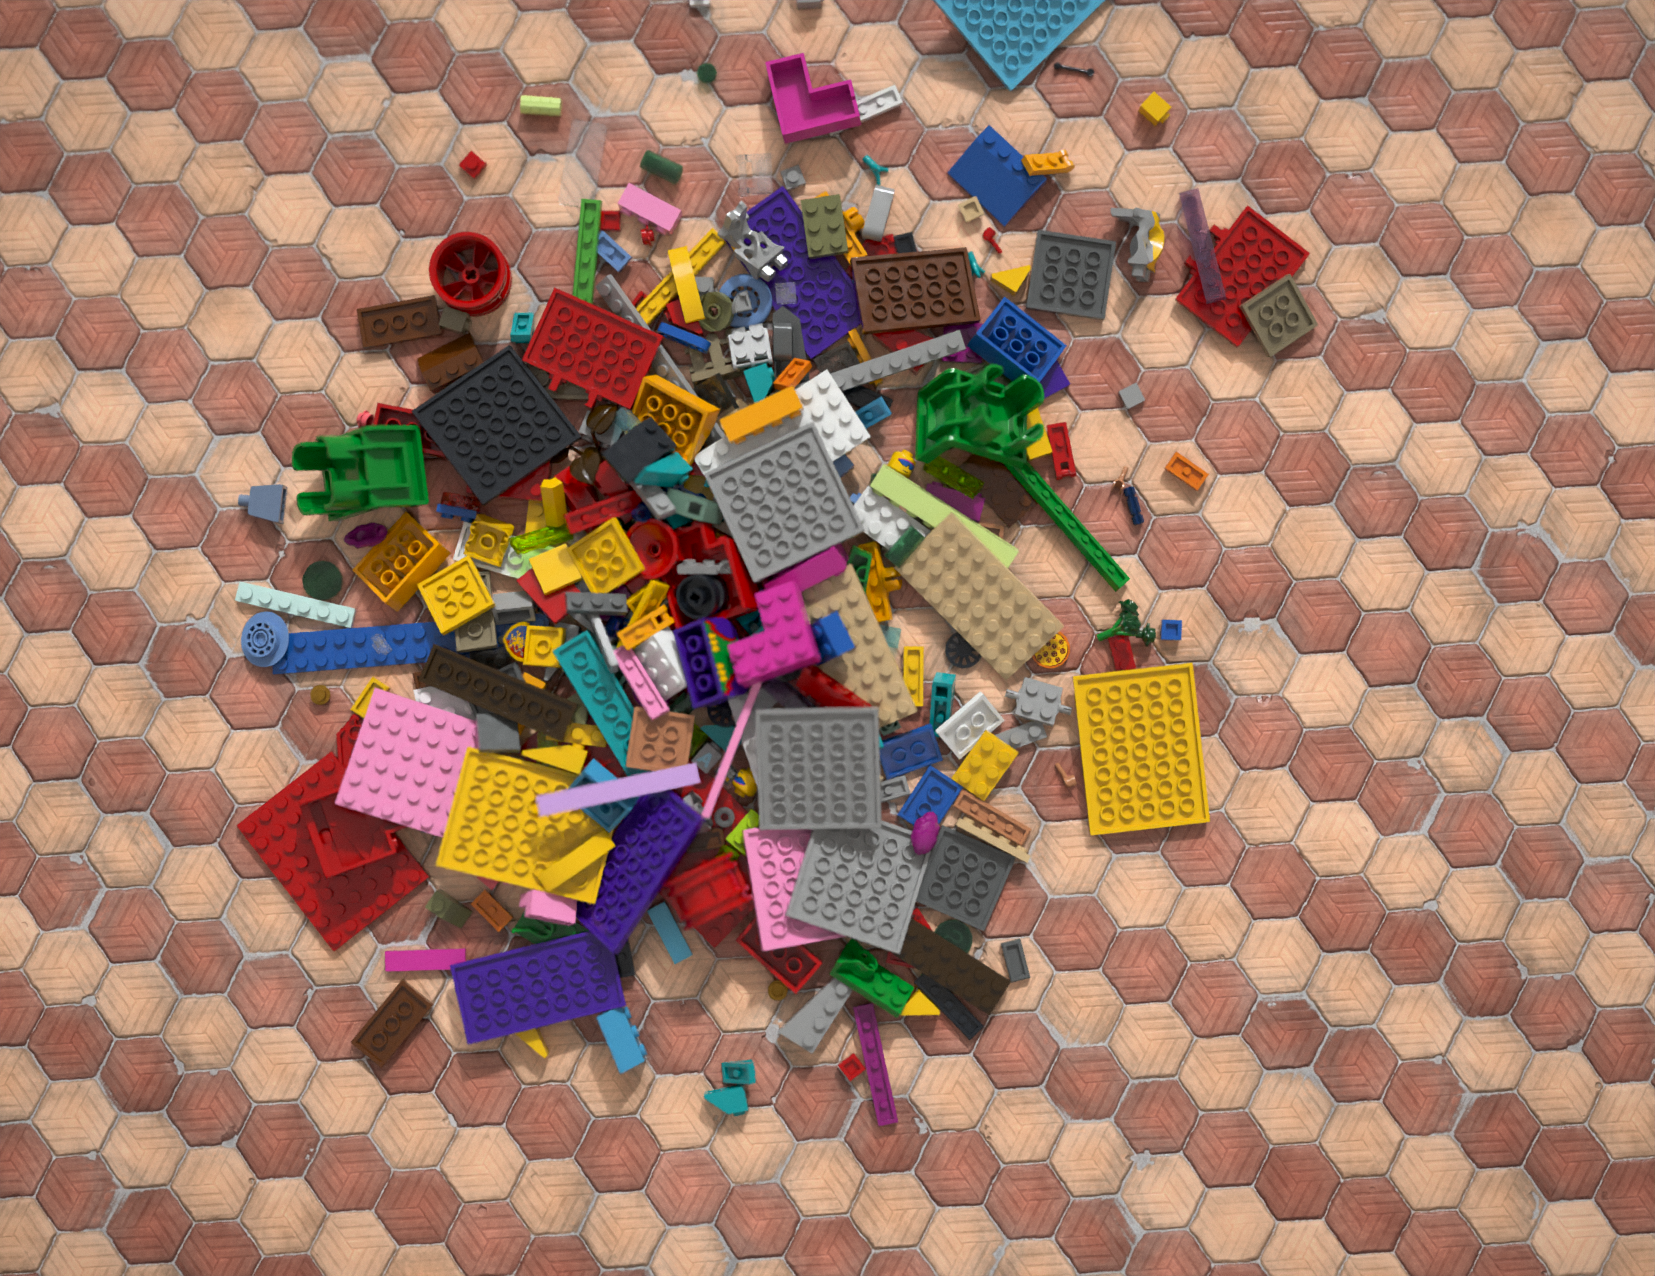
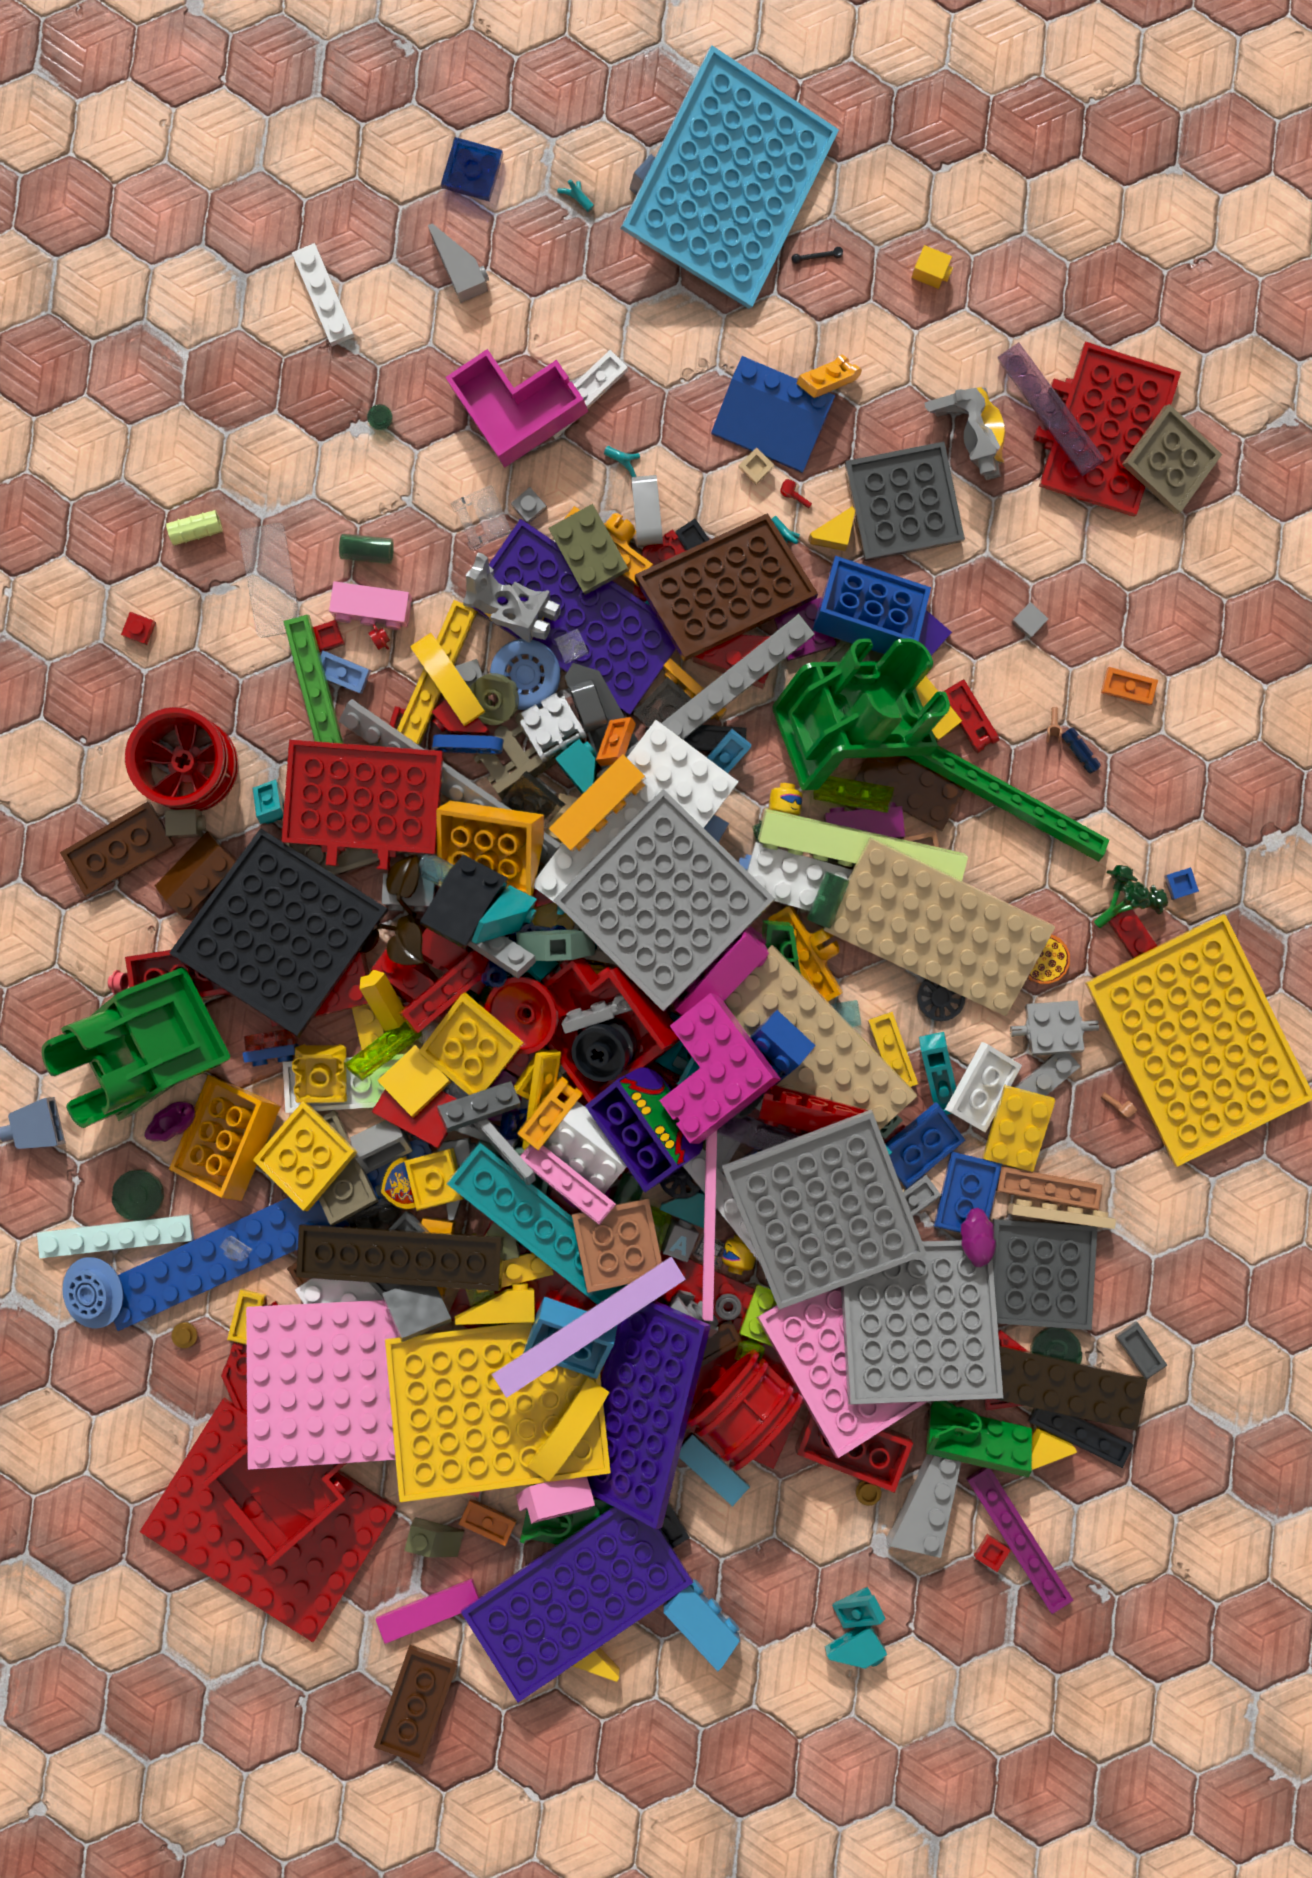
camera: 15 degrees left, 0 degrees up
light grey tile [732,290,752,314] -> none

